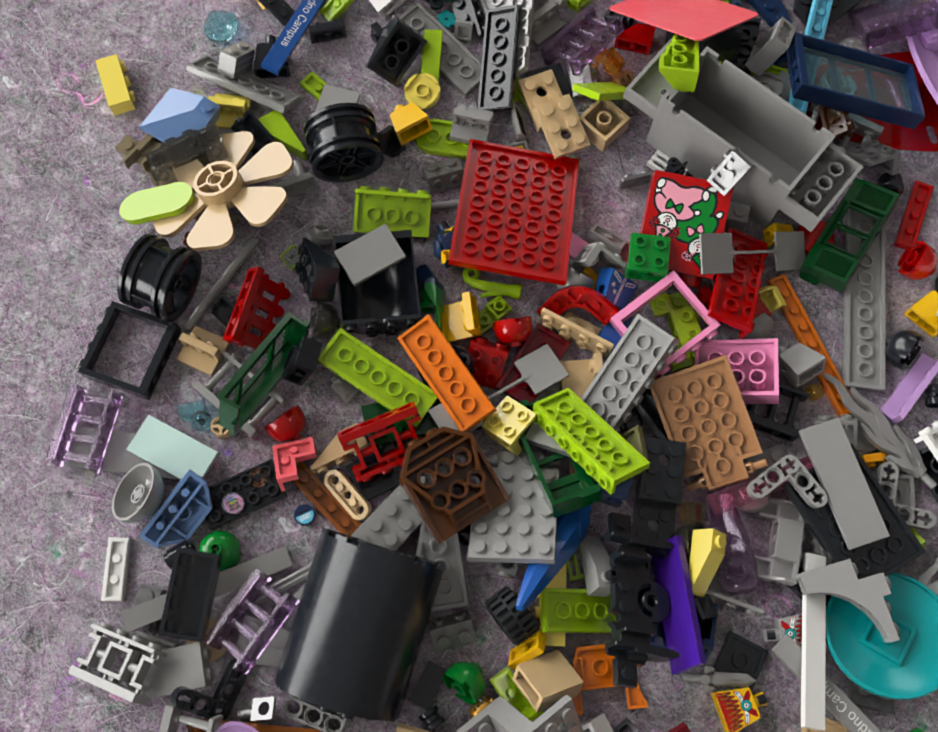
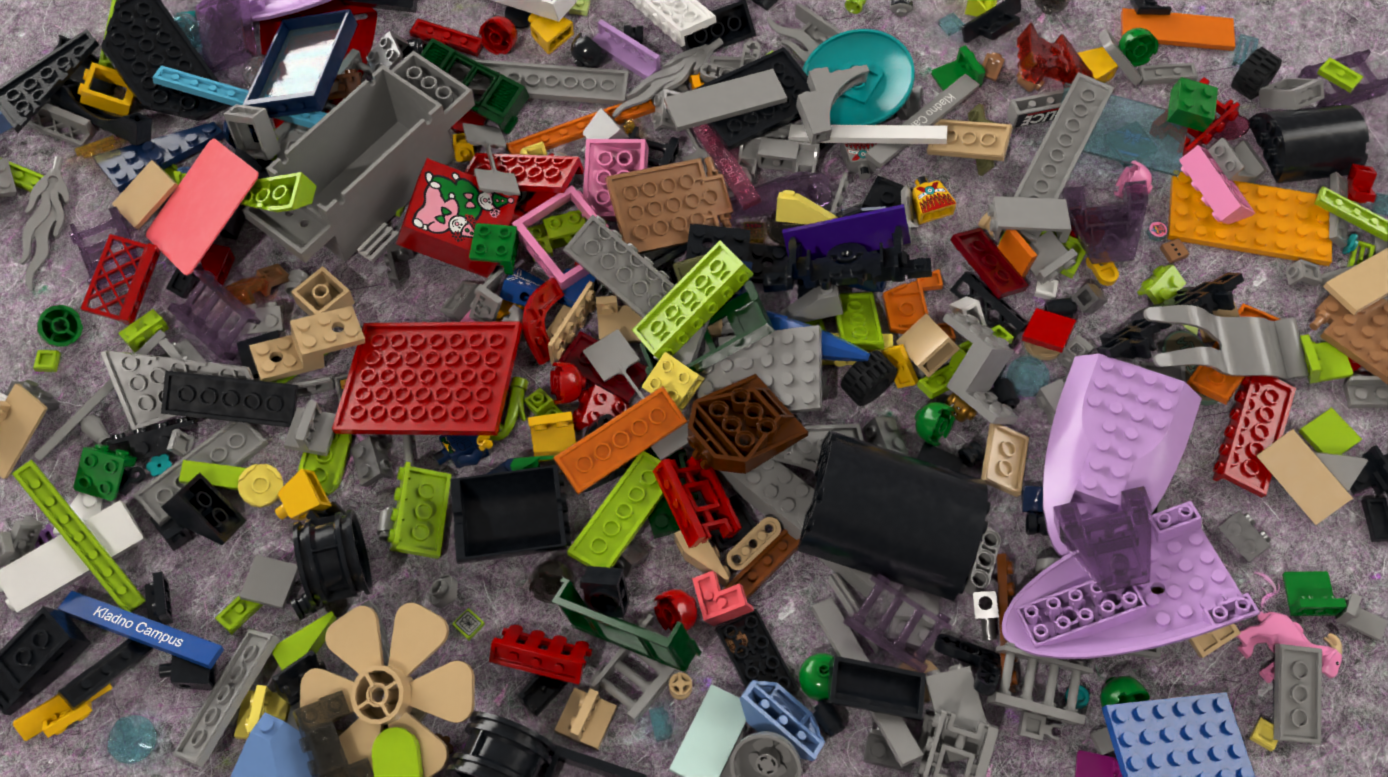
camera: 90 degrees left, 10 degrees down
light grey piece [182,236,260,332] -> none
clear light blue tile [191,410,212,431] -> none
light grey brick [217,41,255,79] -> none
clear light blue tile [222,493,244,514] -> none
tile [294,504,316,526] -> none
black slope [295,238,340,302] -> none
light grey tile [334,224,406,286] -> none
lime tile [572,82,627,101] -> none
black hinge [665,157,688,175] -> none
bracket [707,147,753,196] -> none
light grey beam [746,455,828,508] -> none

